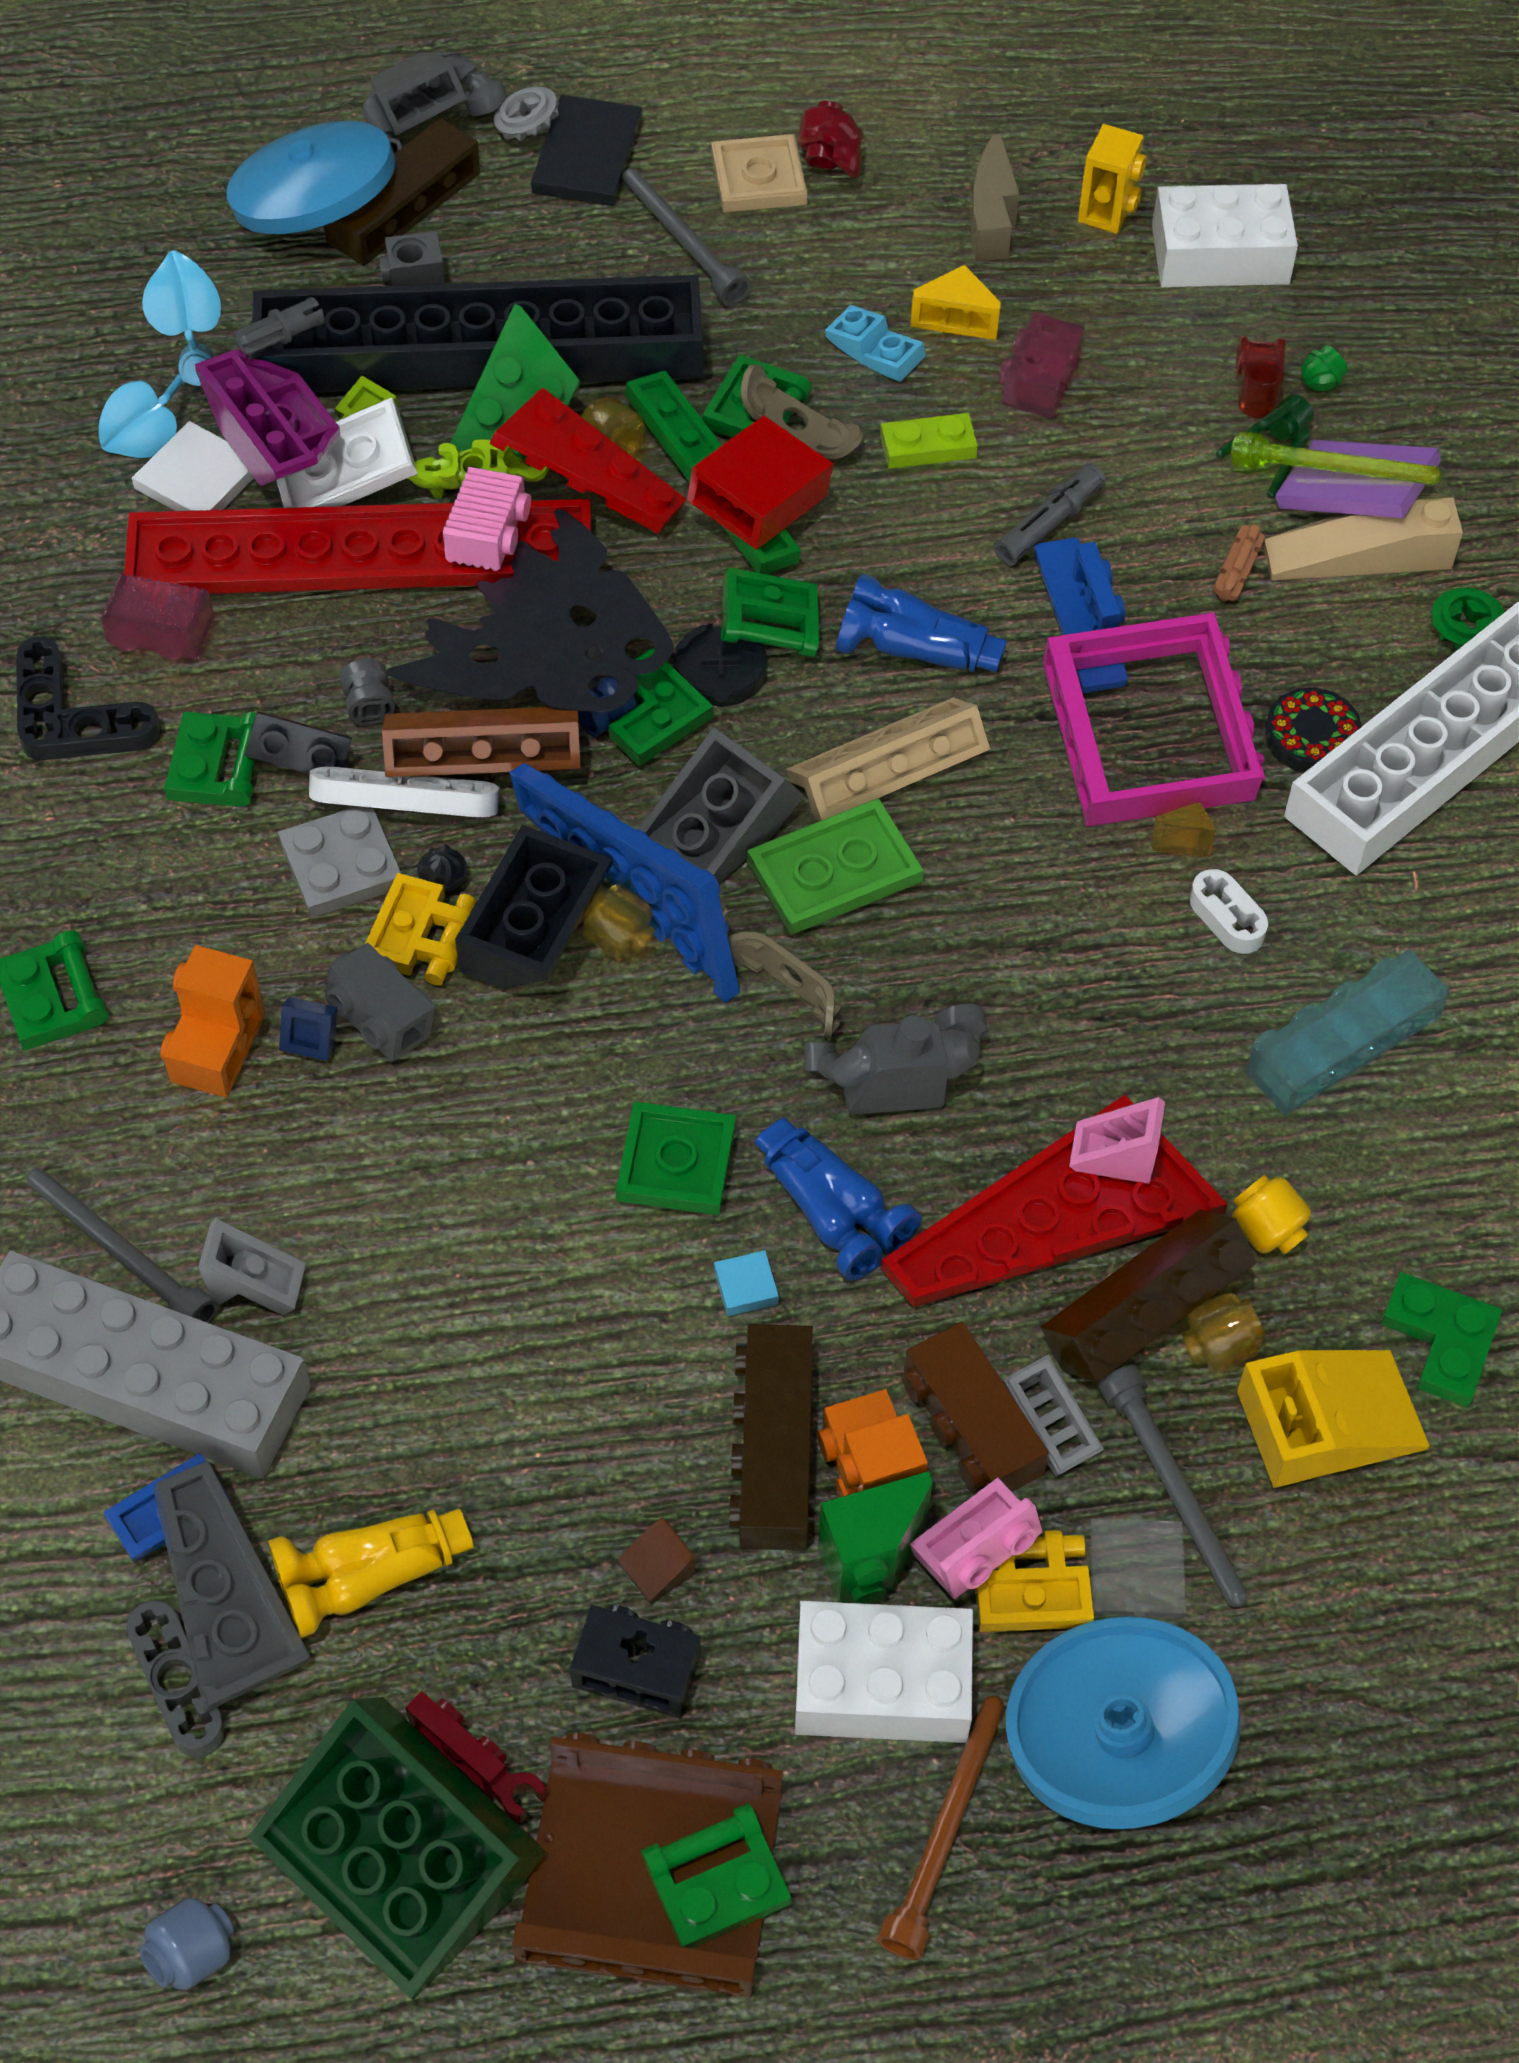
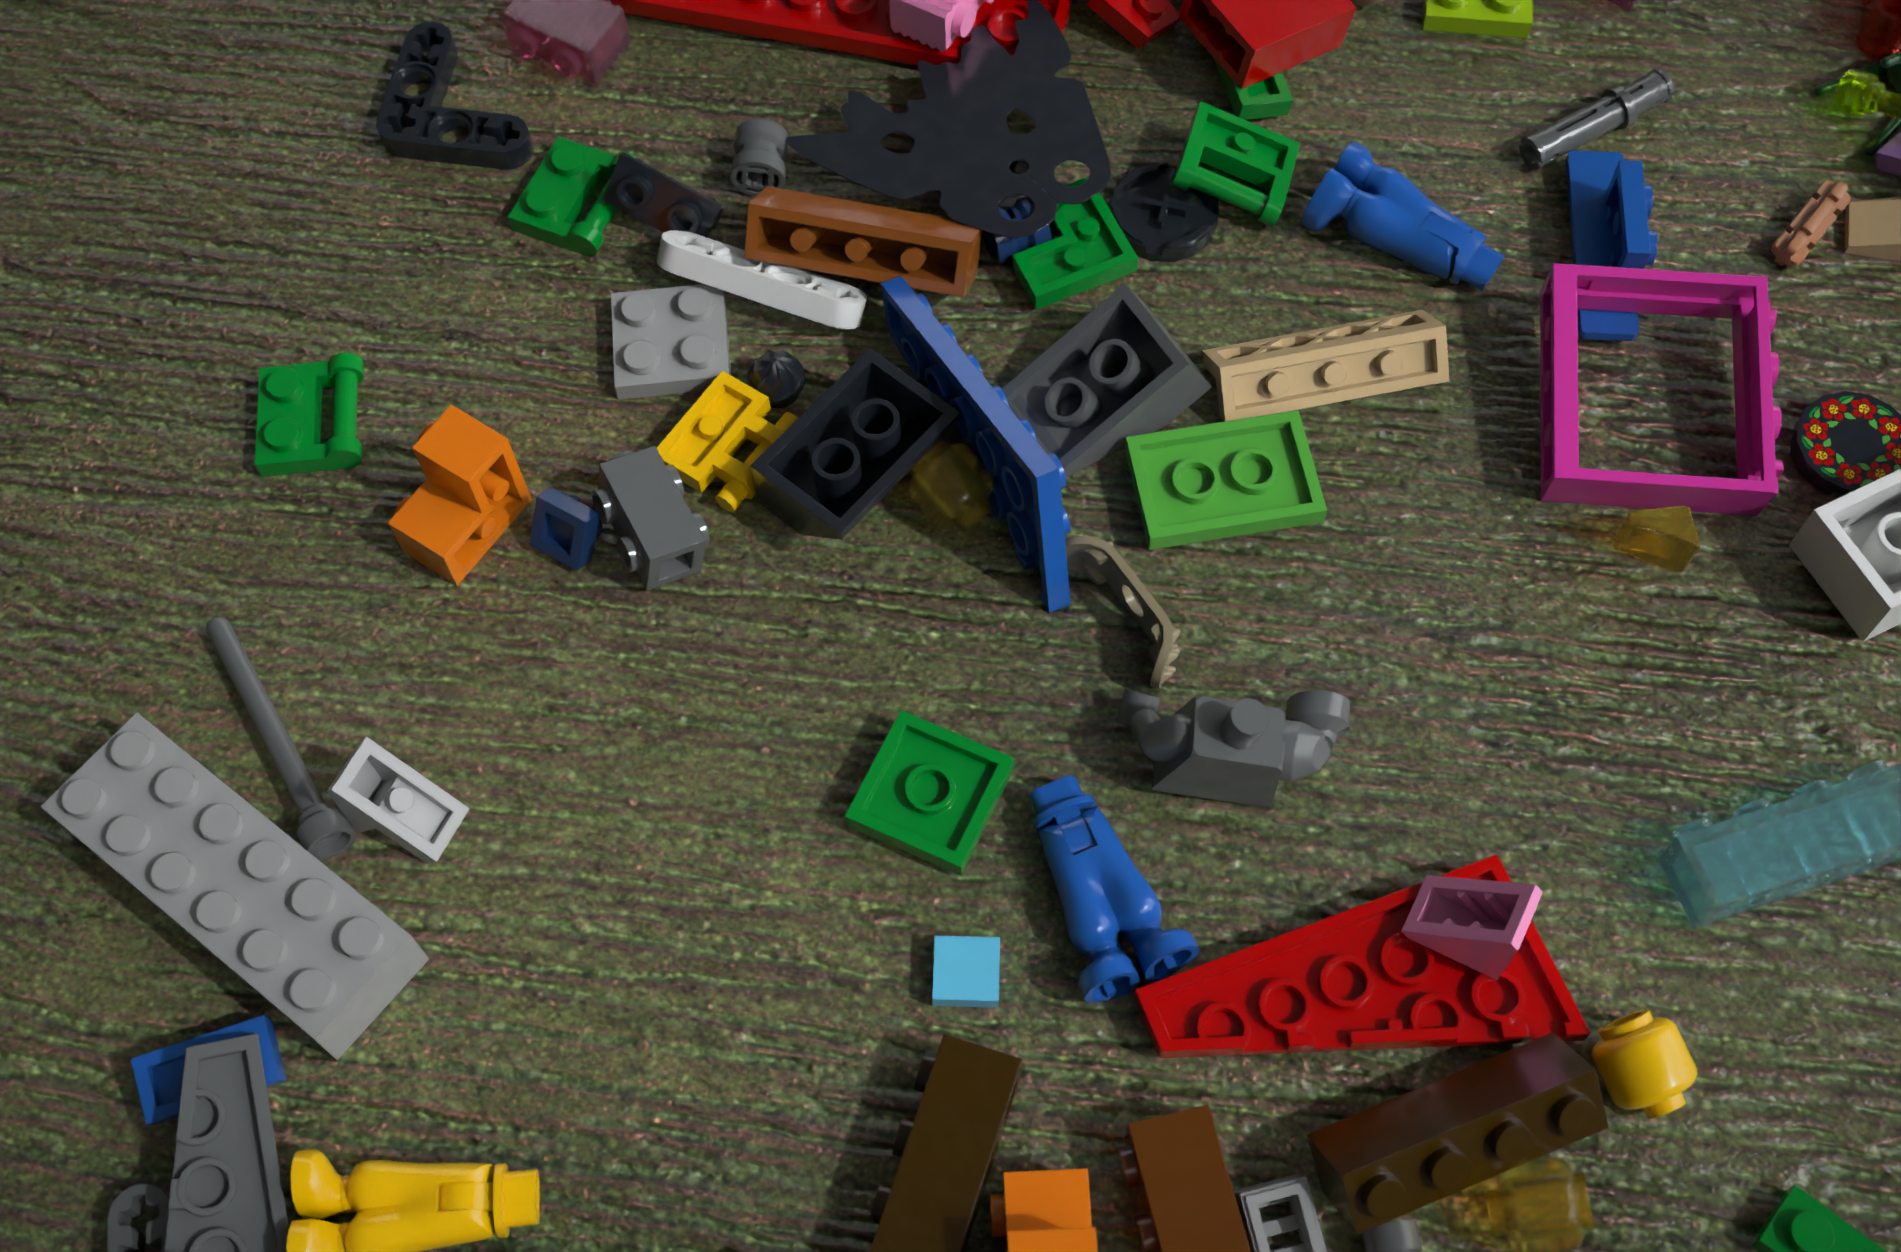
camera: 20 degrees right, 5 degrees up
white beam [1190,869,1268,954] -> none

